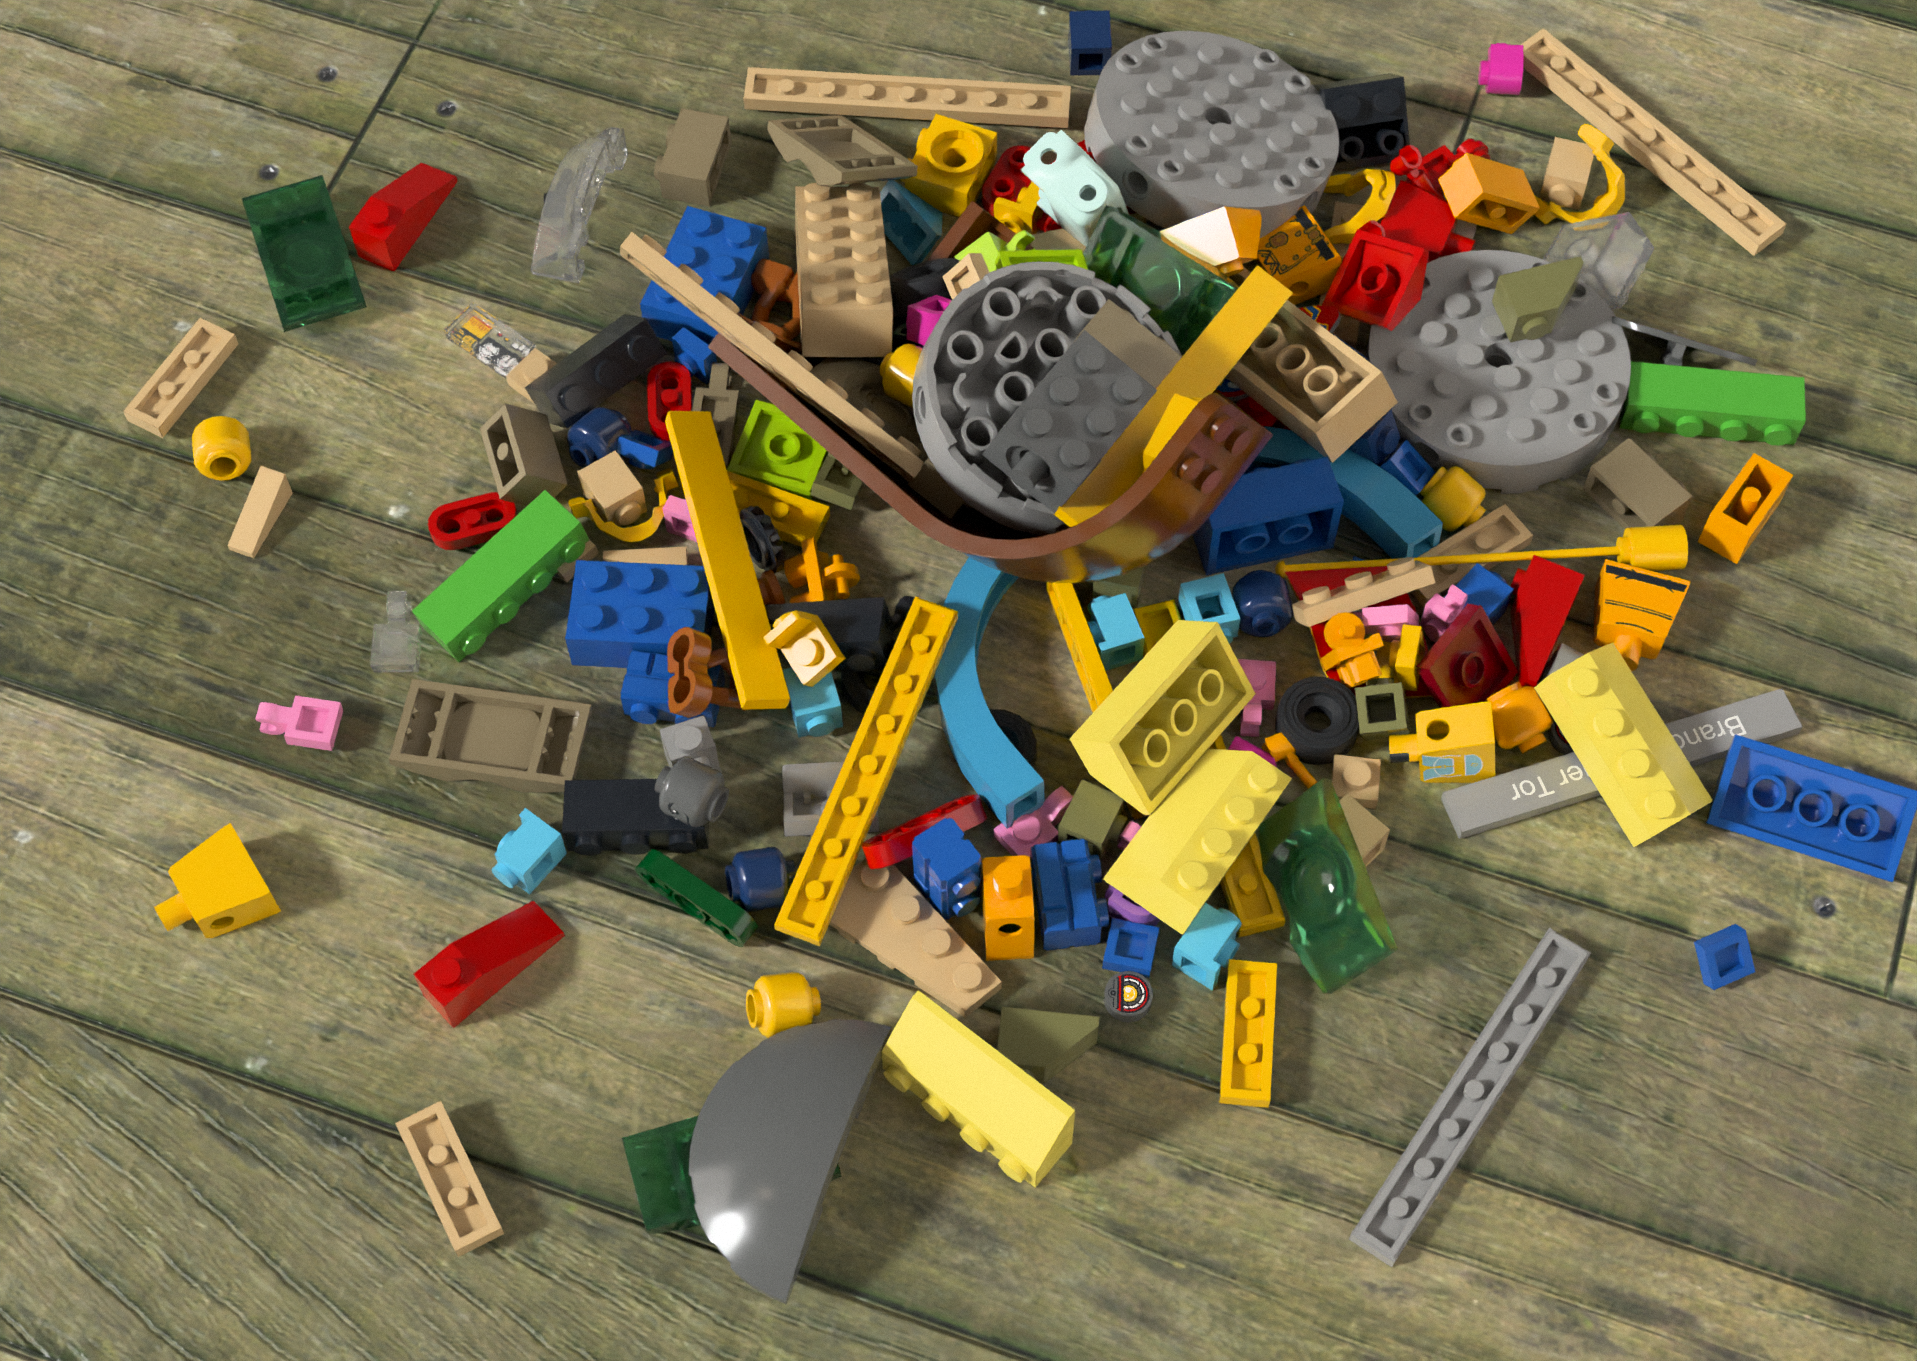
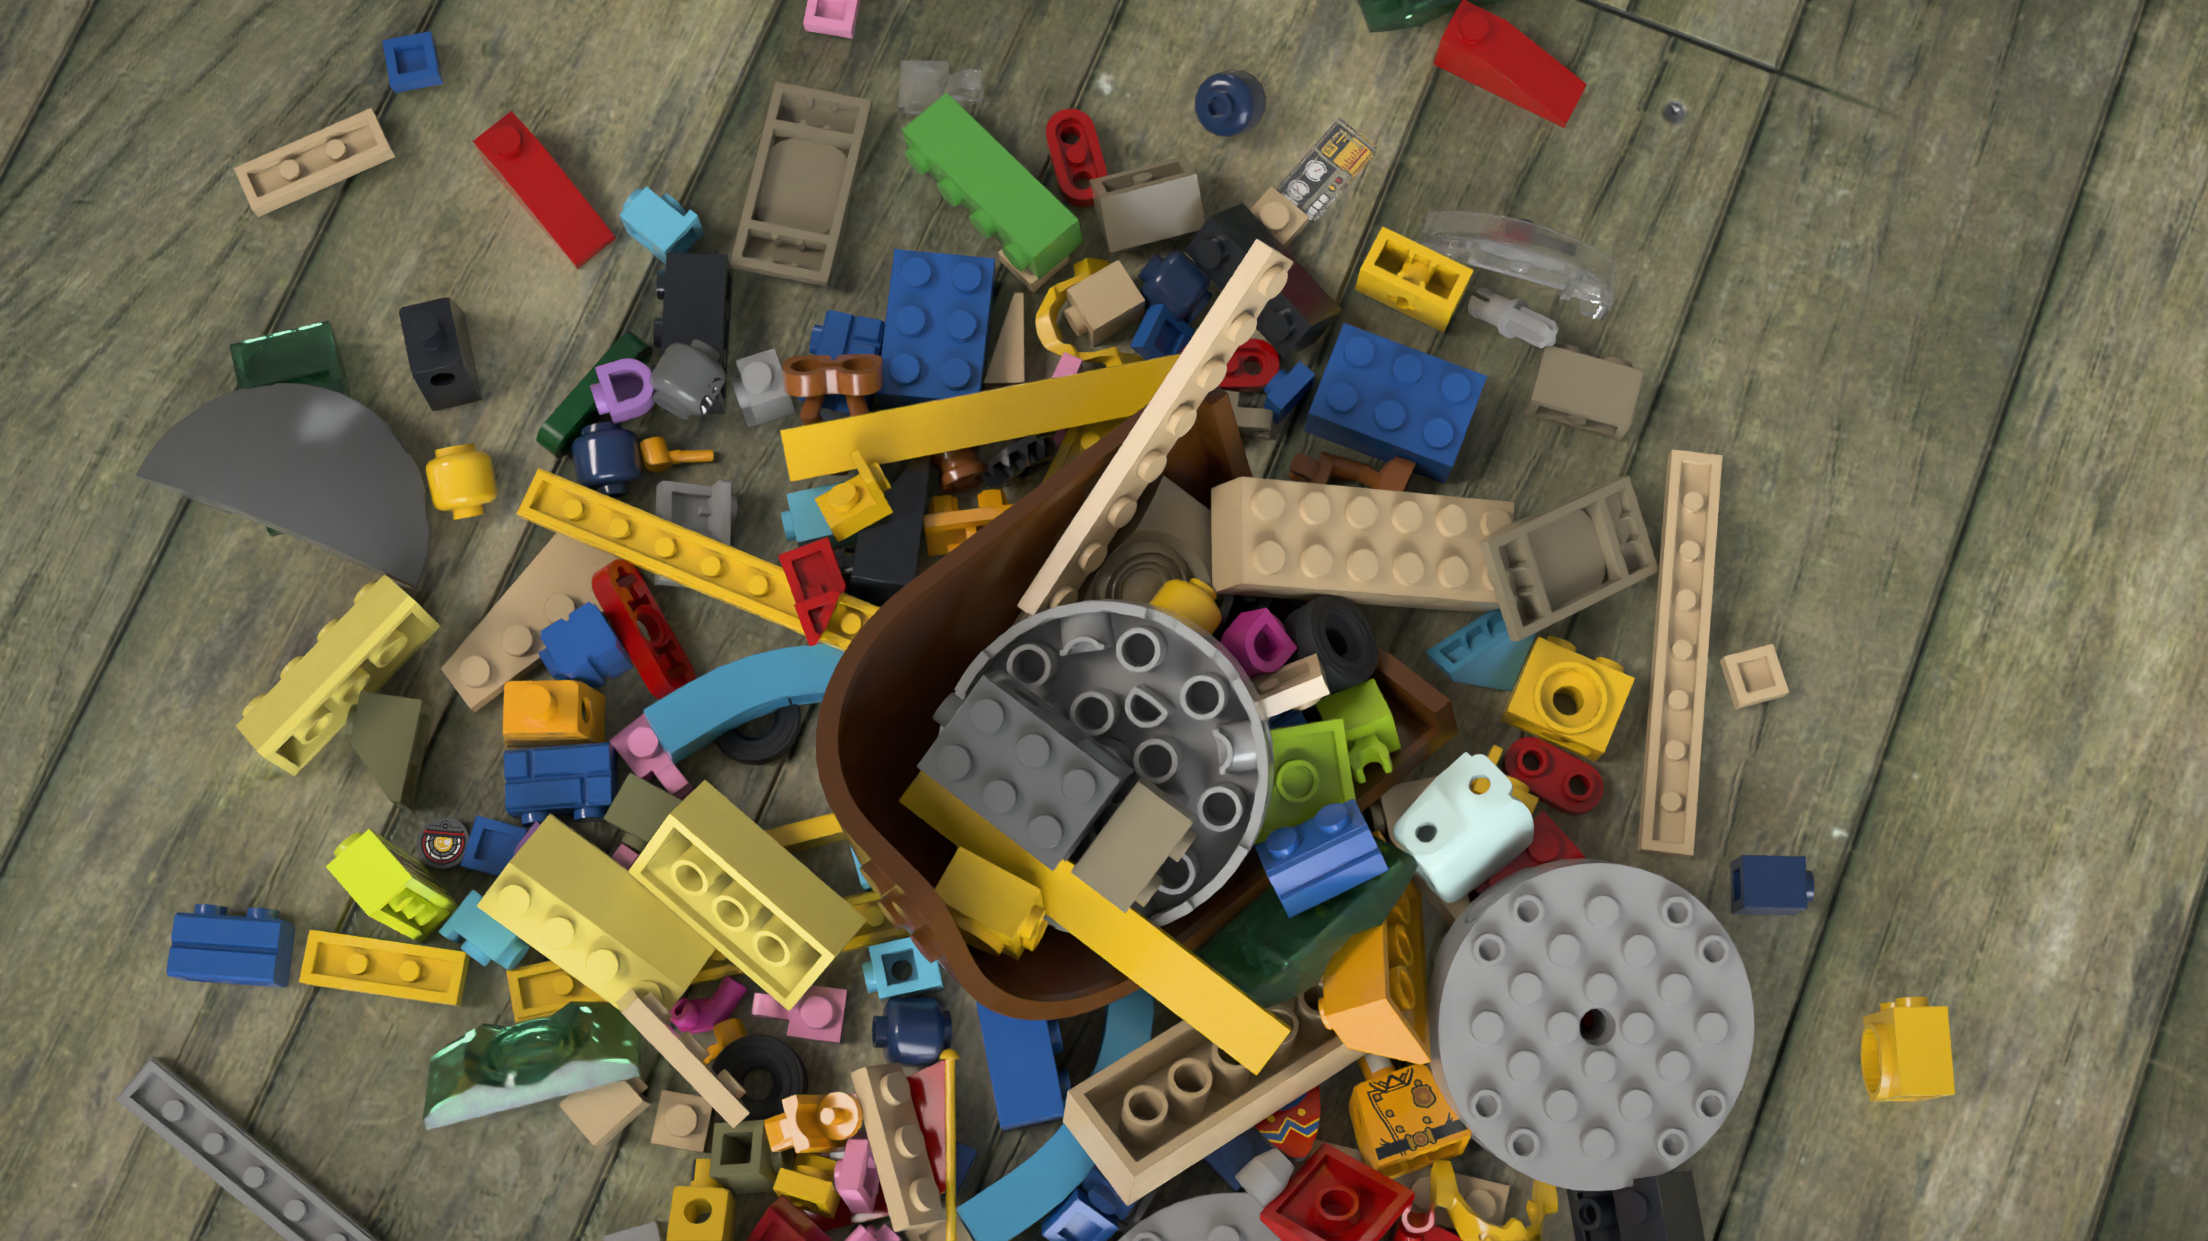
camera: 90 degrees right, 15 degrees up
none -> blue brick [166,904,296,988]
none -> neon yellow brick [325,829,459,943]
none -> blue plate [382,31,443,93]
none -> black torso [399,297,482,411]
none -> medium lavender plate [590,358,655,424]
none -> tan plate [616,987,749,1129]
none -> light orange hand [640,436,713,473]
none -> red slope [778,537,847,647]
none -> dark blue head [1195,69,1266,137]
none -> light grey hose [1234,1148,1295,1208]
none -> blue brick [1255,798,1389,918]
none -> yellow brick [1355,226,1474,333]
none -> light grey axle [1468,287,1559,348]
none -> tan plate [1720,644,1789,709]

